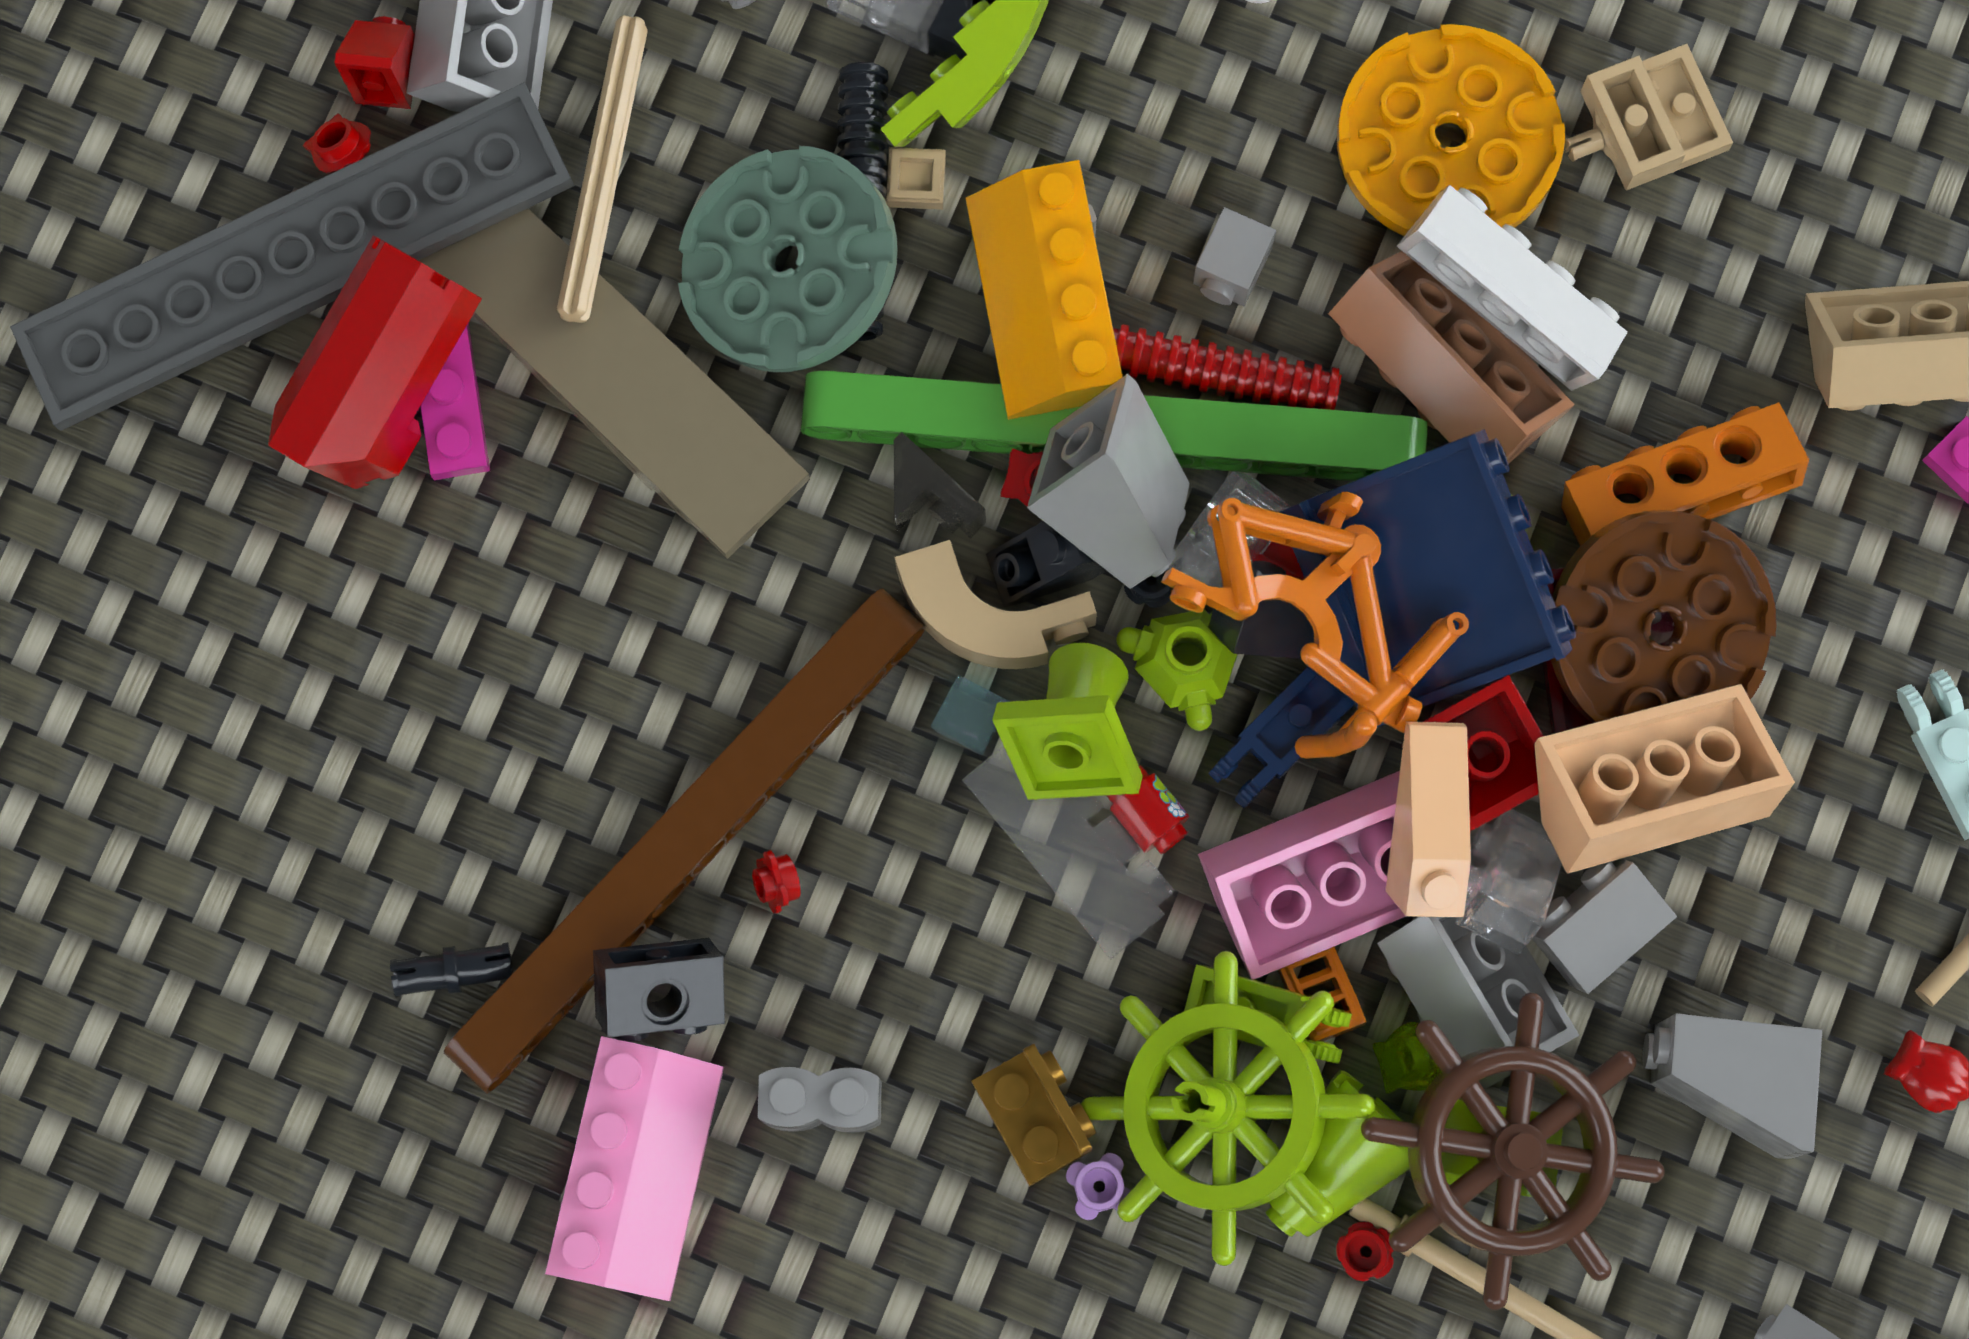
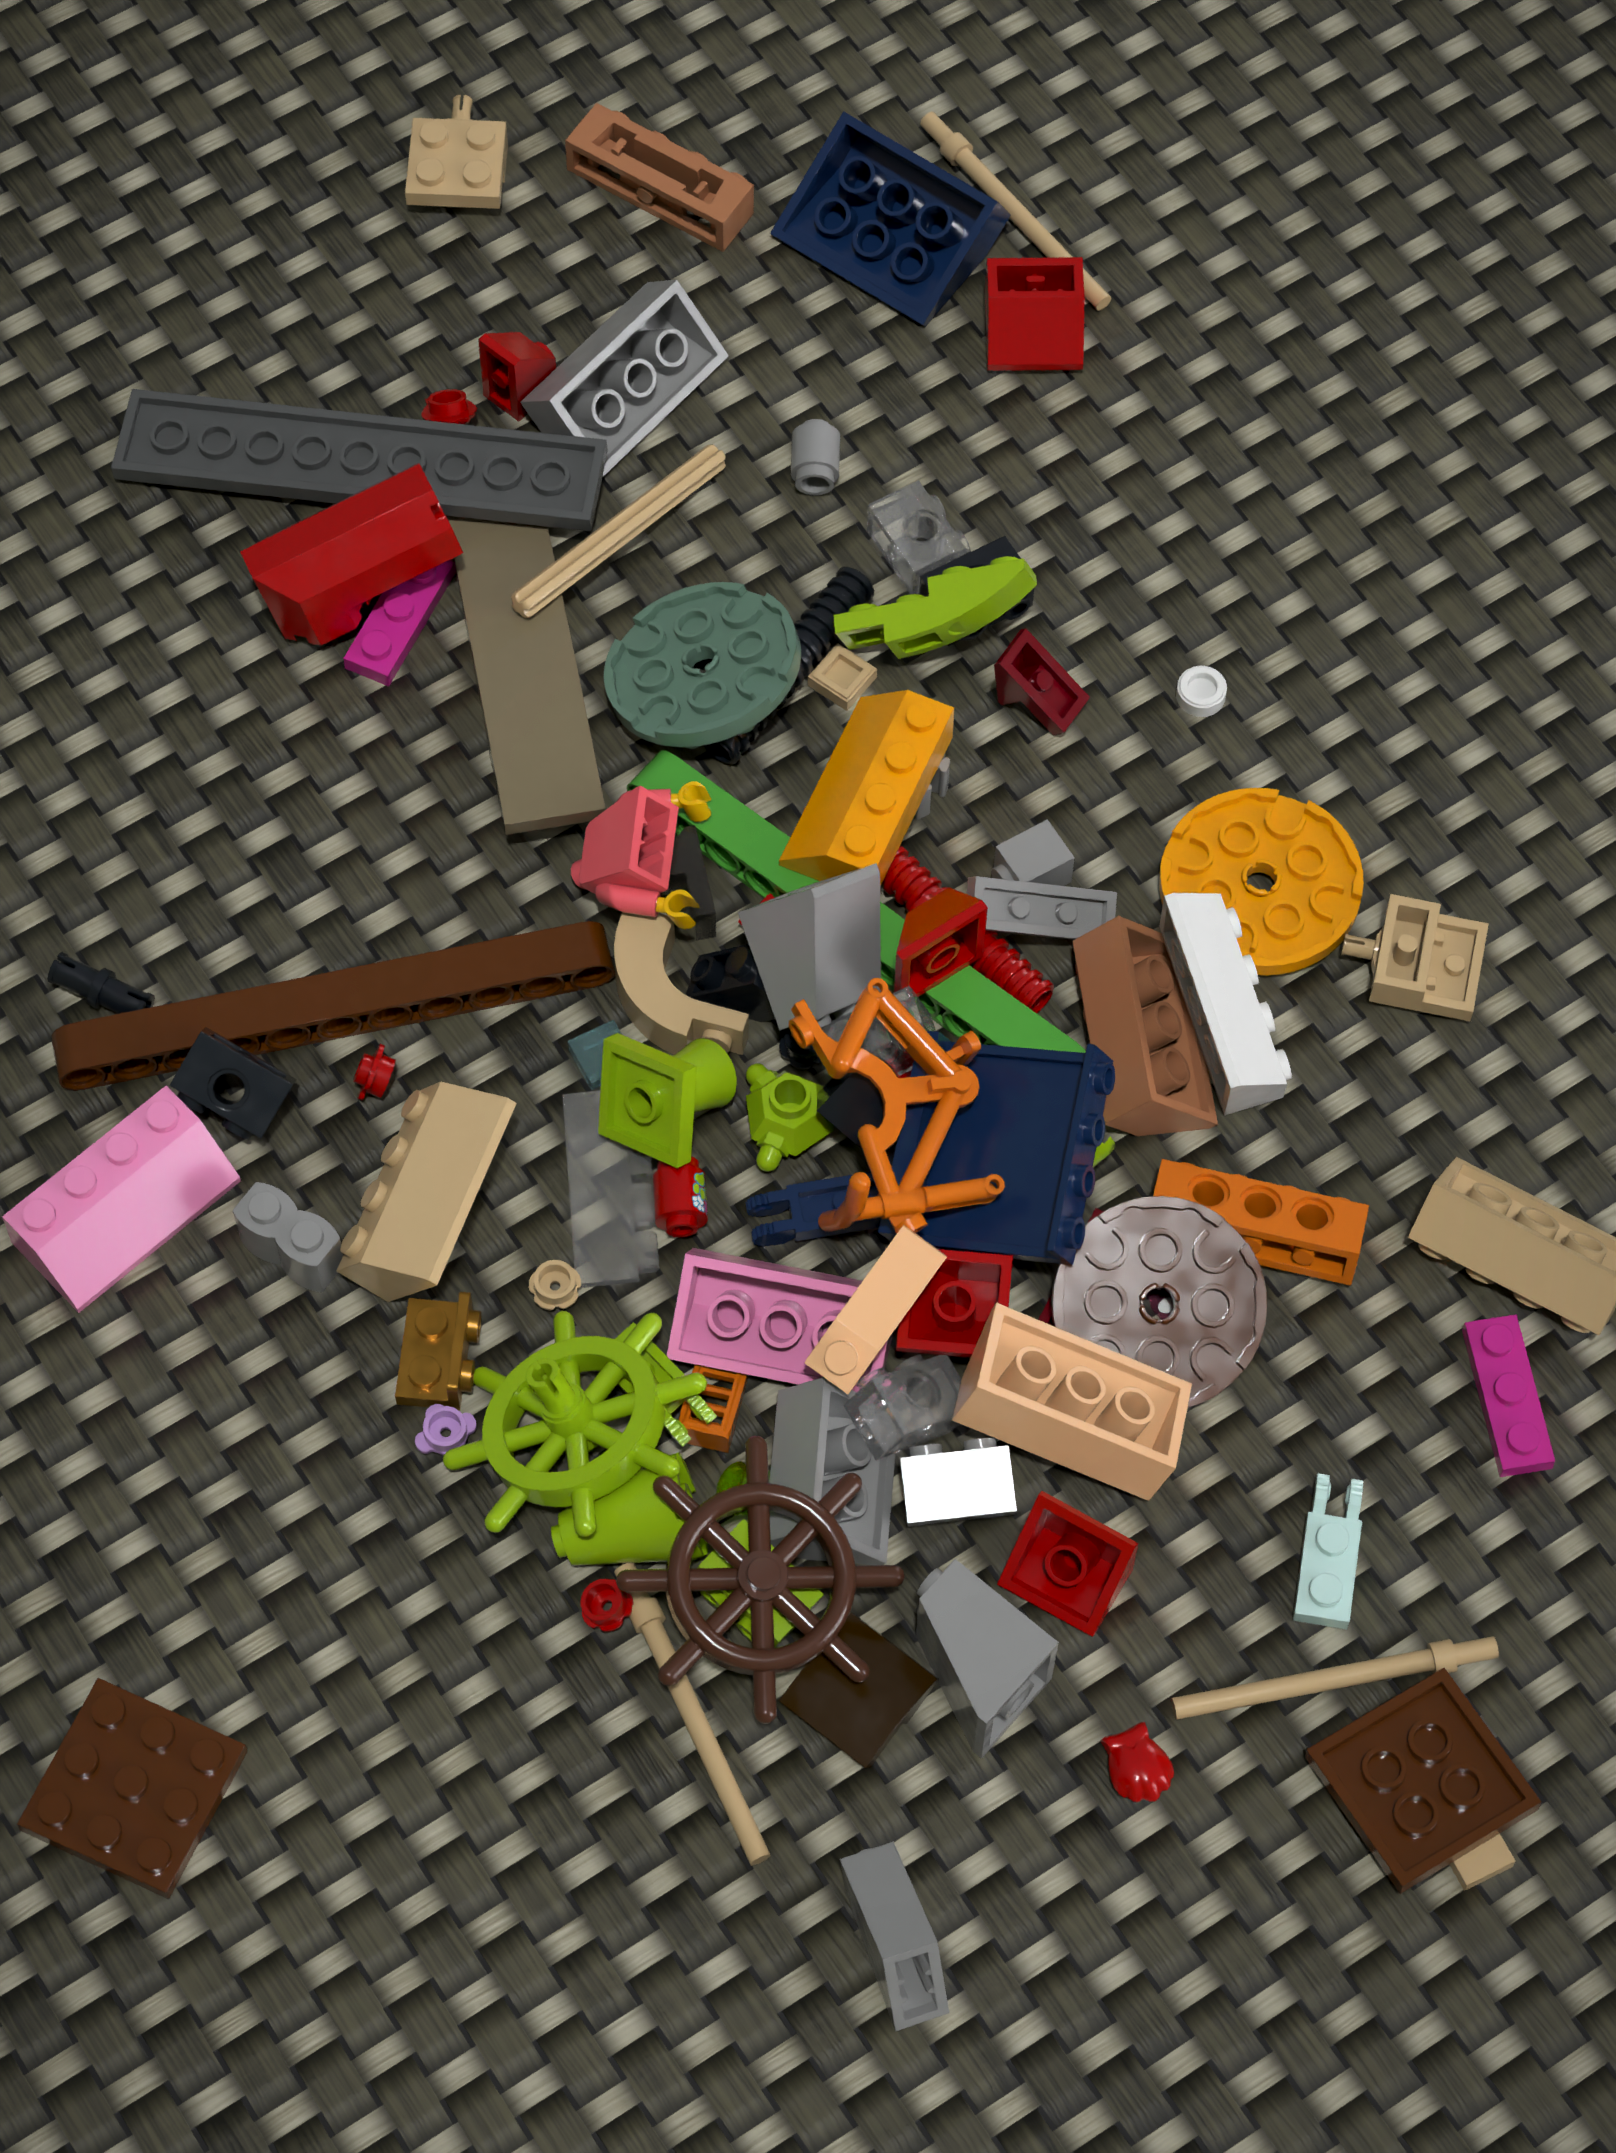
camera: 30 degrees right, 15 degrees down
none -> tan slope [336,1082,517,1302]
none -> tan plate [529,1260,581,1311]
none -> coral torso [571,781,711,929]
none -> dark brown slope [779,1612,939,1768]
none -> red slope [894,887,988,1006]
none -> light grey plate [967,876,1117,940]
none -> dark red slope [994,628,1090,735]
none -> red slope [997,1491,1139,1637]

